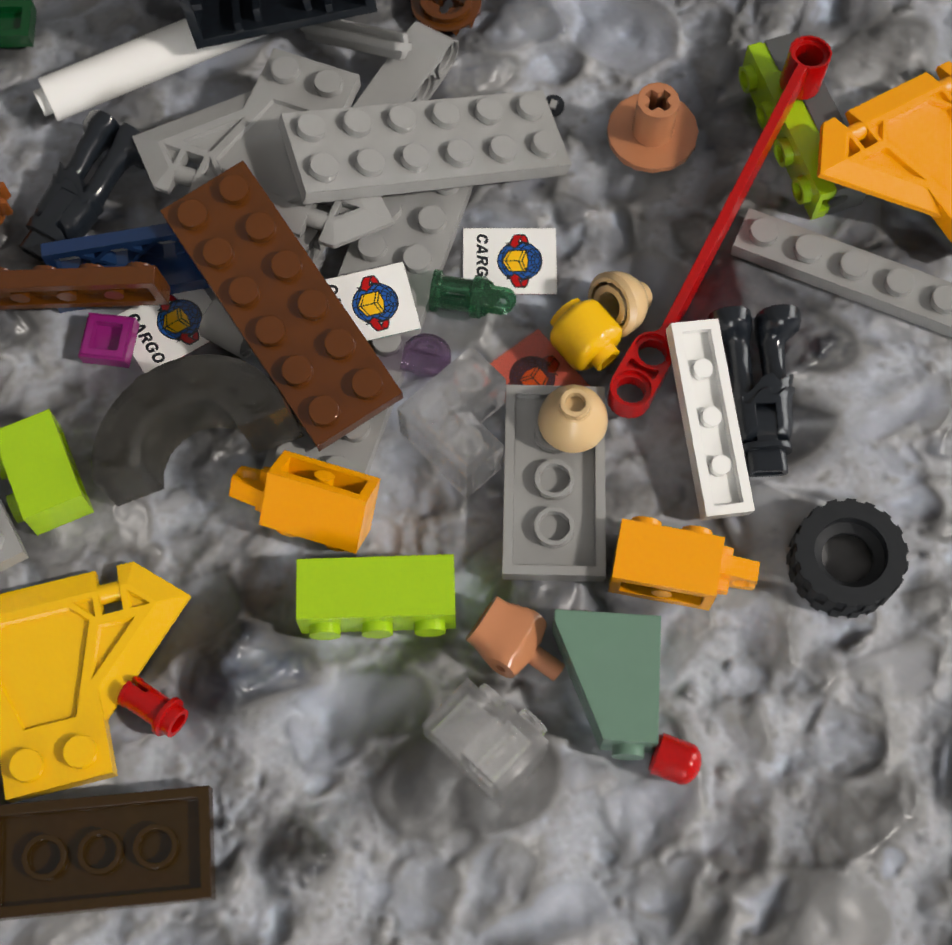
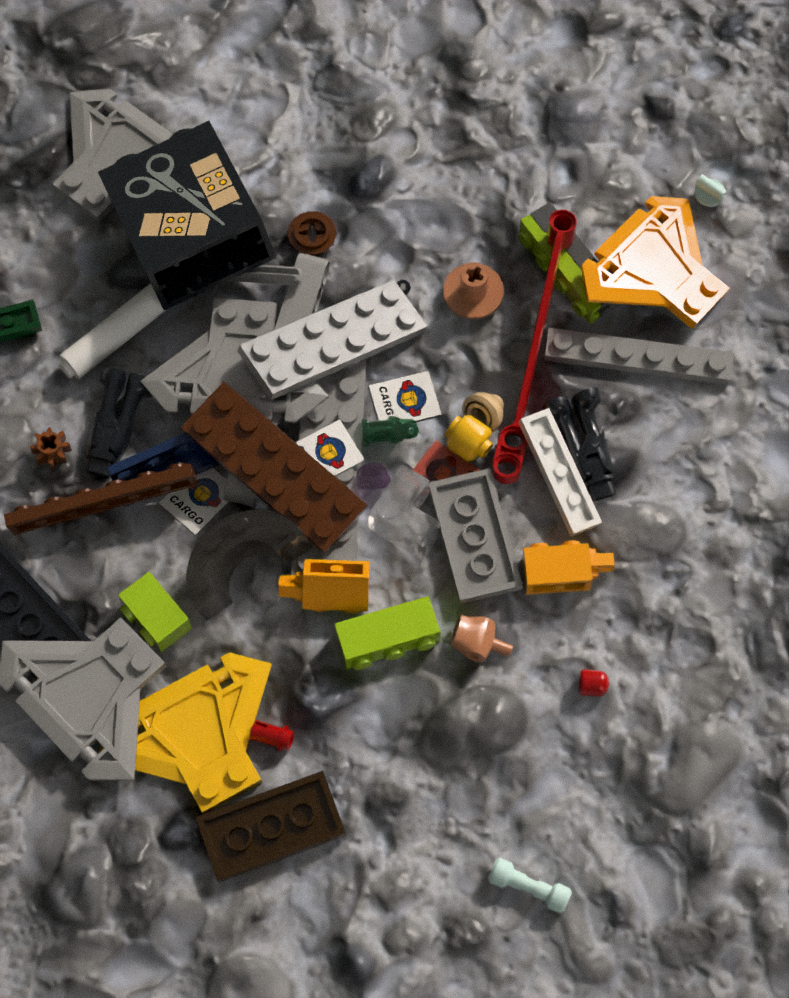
camera: 15 degrees left, 0 degrees up
magenta tile [78,312,140,368] -> none
clear brick [422,678,549,808] -> none
tan brick [538,384,608,453] -> none
sand green slope [552,609,661,760] -> none
black tyre [786,498,909,619] -> none

